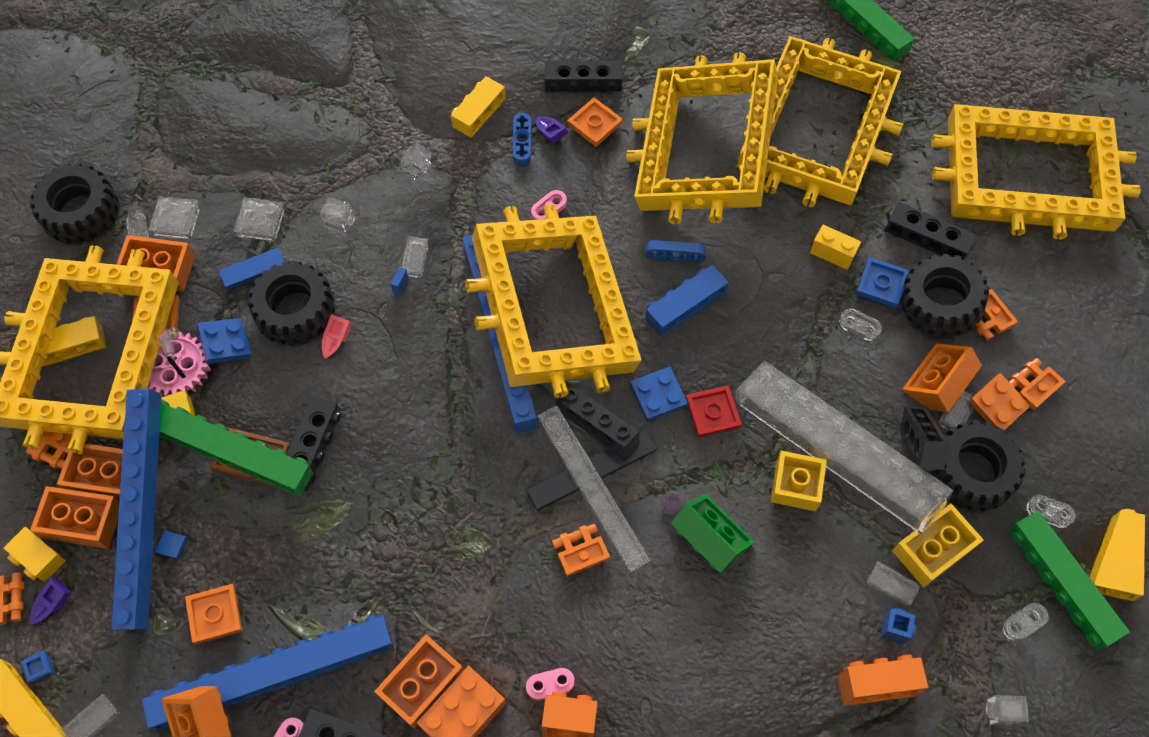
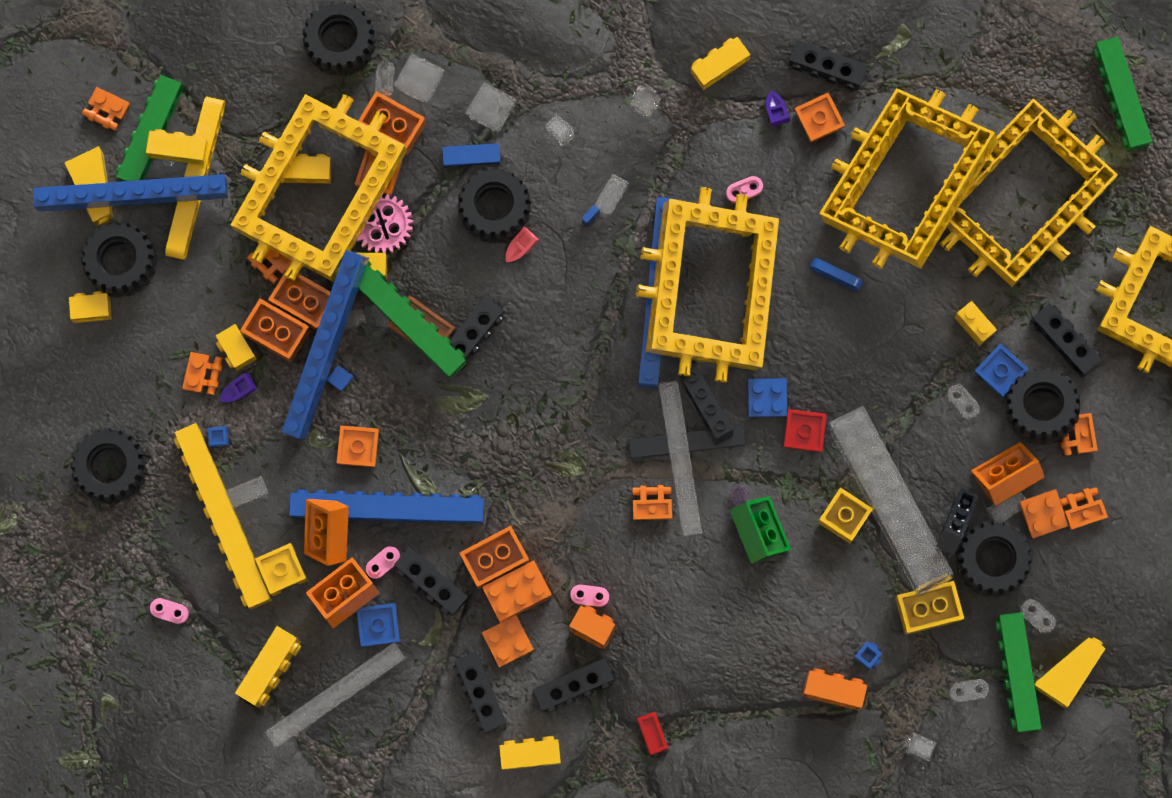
camera: 25 degrees right, 15 degrees up
clear arm [159,327,179,357] -> none
blue plate [196,318,252,364] -> none
blue beam [513,113,531,166] -> none
blue brick [645,265,729,337] -> none
clear plate [866,561,921,607] -> none

